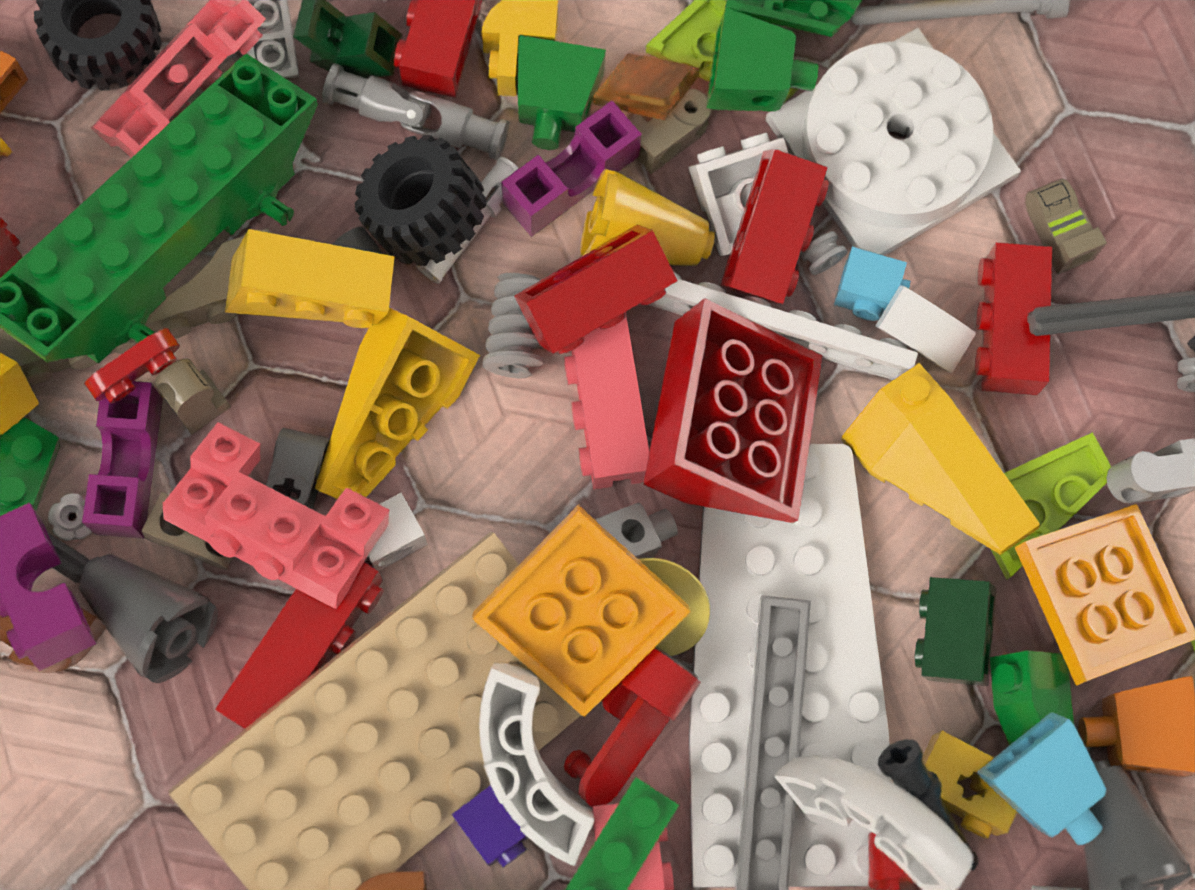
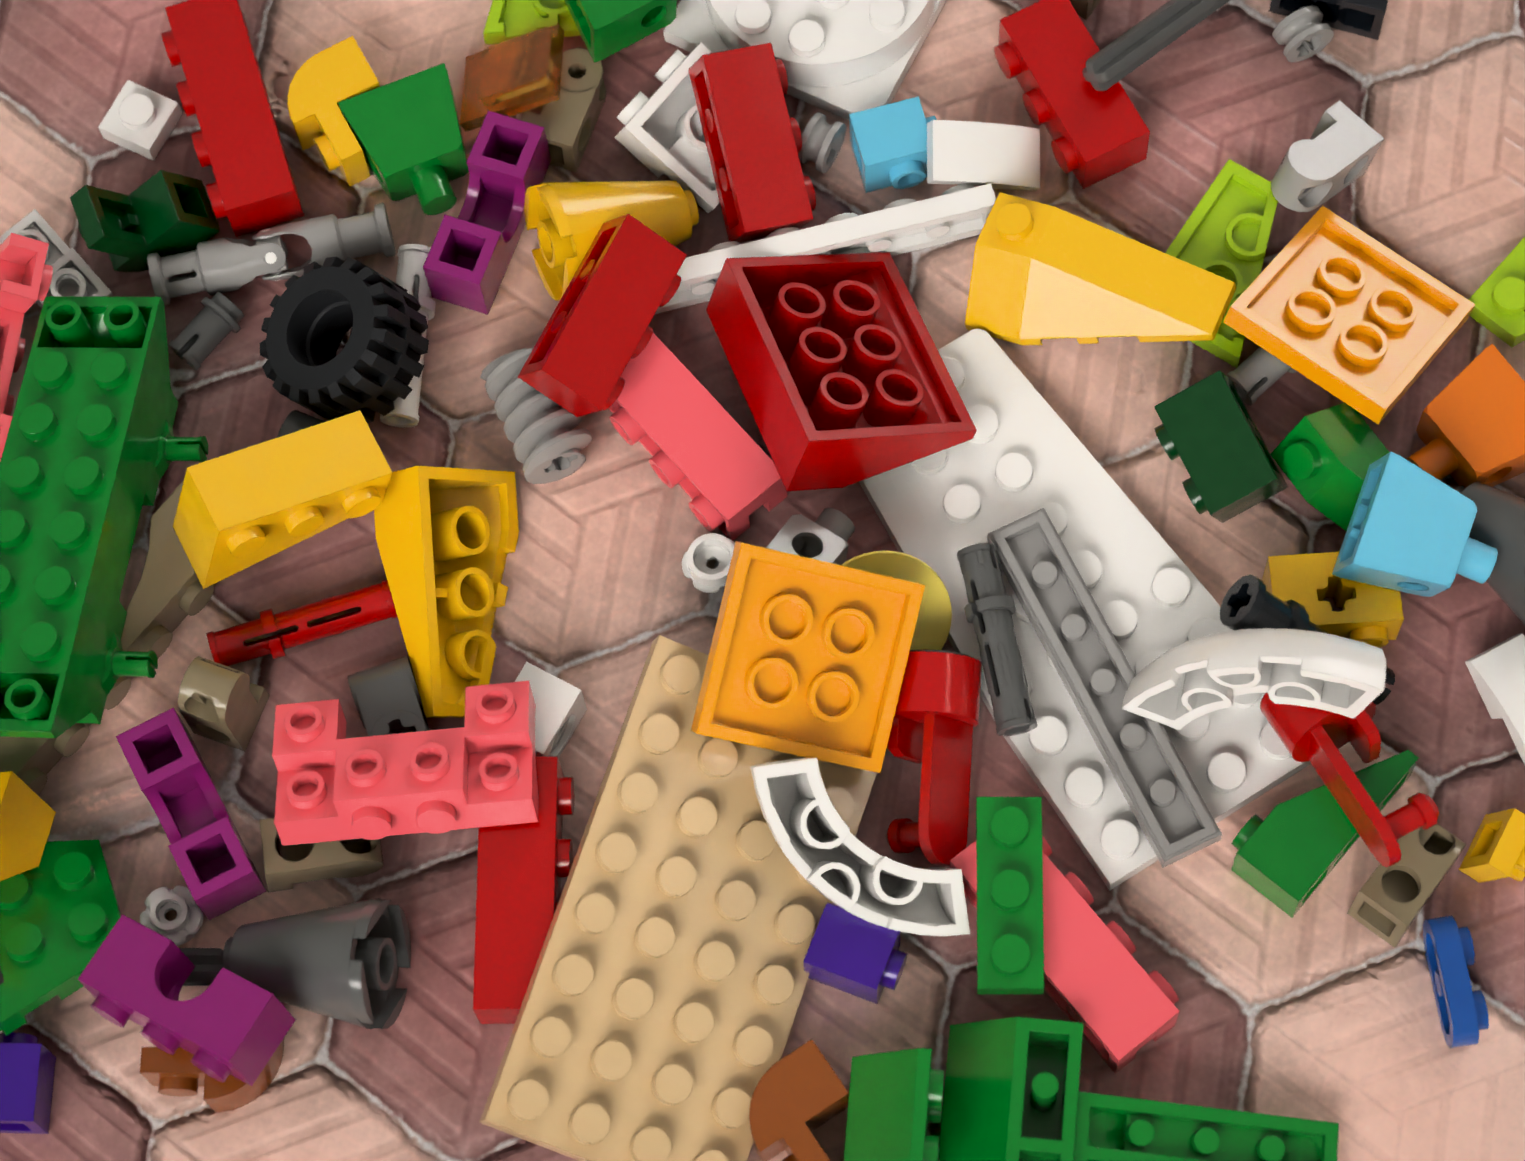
camera: 20 degrees left, 5 degrees down
red plate [84,328,180,404] -> none
none -> dark grey pin [168,292,245,371]
none -> red pin [206,579,397,666]
none -> white plate [682,533,735,593]
none -> dark grey pin [957,543,1038,736]
none -> light grey pin [1226,347,1297,405]

